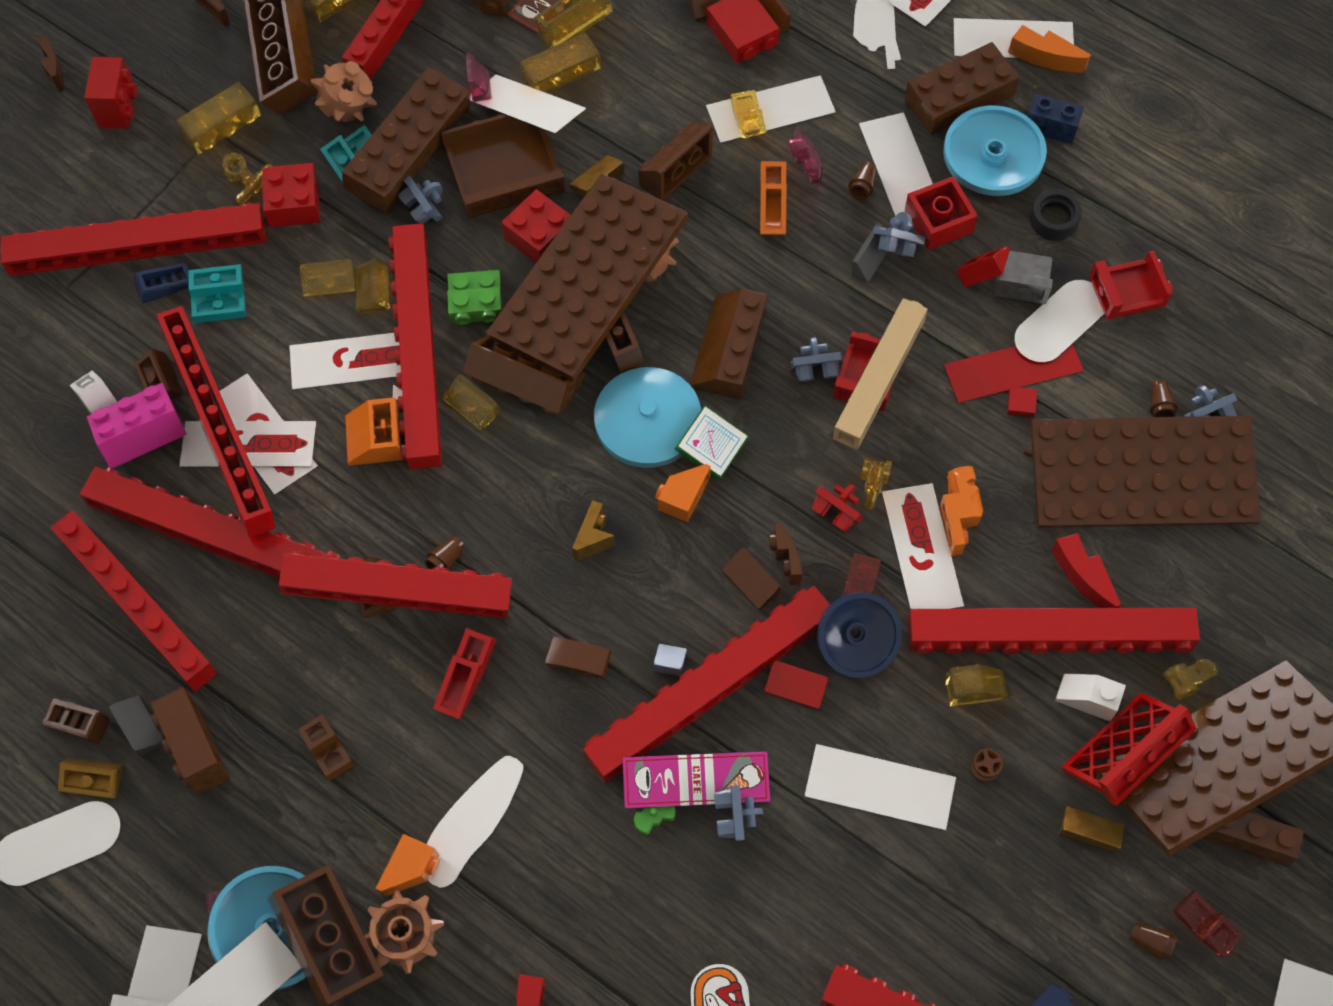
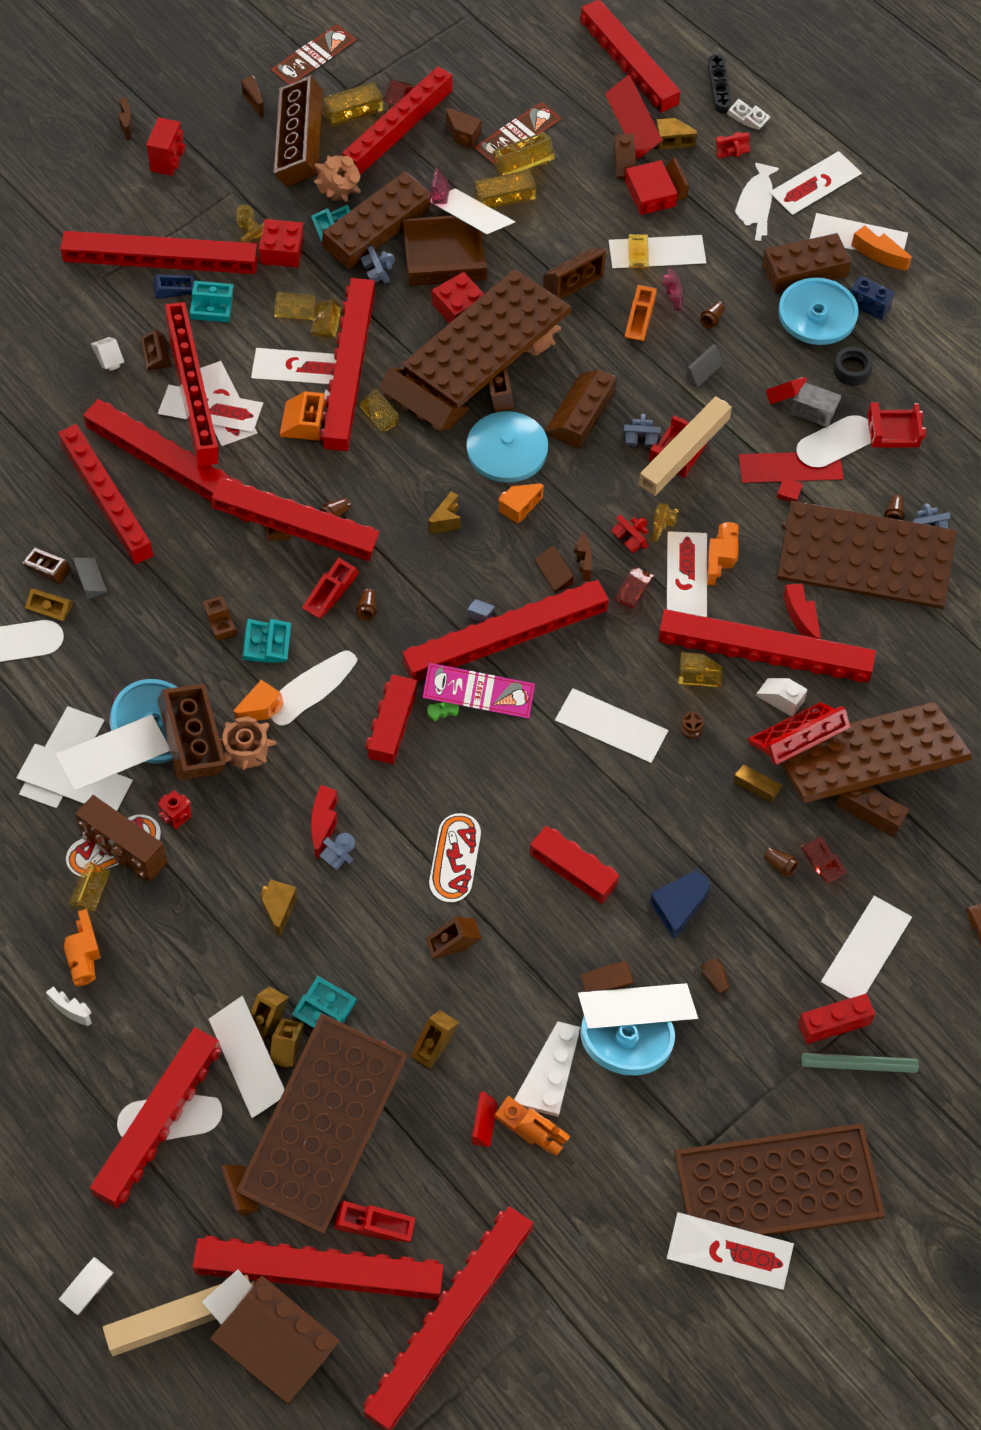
camera: 10 degrees right, 5 degrees down
dark pink brick [87,383,187,469] -> none
reddish brown brick [150,687,230,795] -> none
clear yellow brick [176,82,261,154] -> none
bright green plate [447,270,502,325] -> none
reddish brown slope [545,637,612,678] -> none
pearl gold slope [570,155,624,198] -> none
white tile [675,405,749,480] -> none
sand blue hips [714,785,763,841] -> none
red slope [764,661,828,710] -> none
dark blue dish [817,592,902,678] -> none
white sticker [859,112,933,216] -> none
sand blue hips [873,212,926,257] -> none
red brick [904,176,978,251] -> none
clear yellow piece [1162,659,1219,701] -> none
none -> teal slope [242,619,291,663]
none -> reddish brown cone [356,589,377,621]
none -> red brick [365,675,417,765]

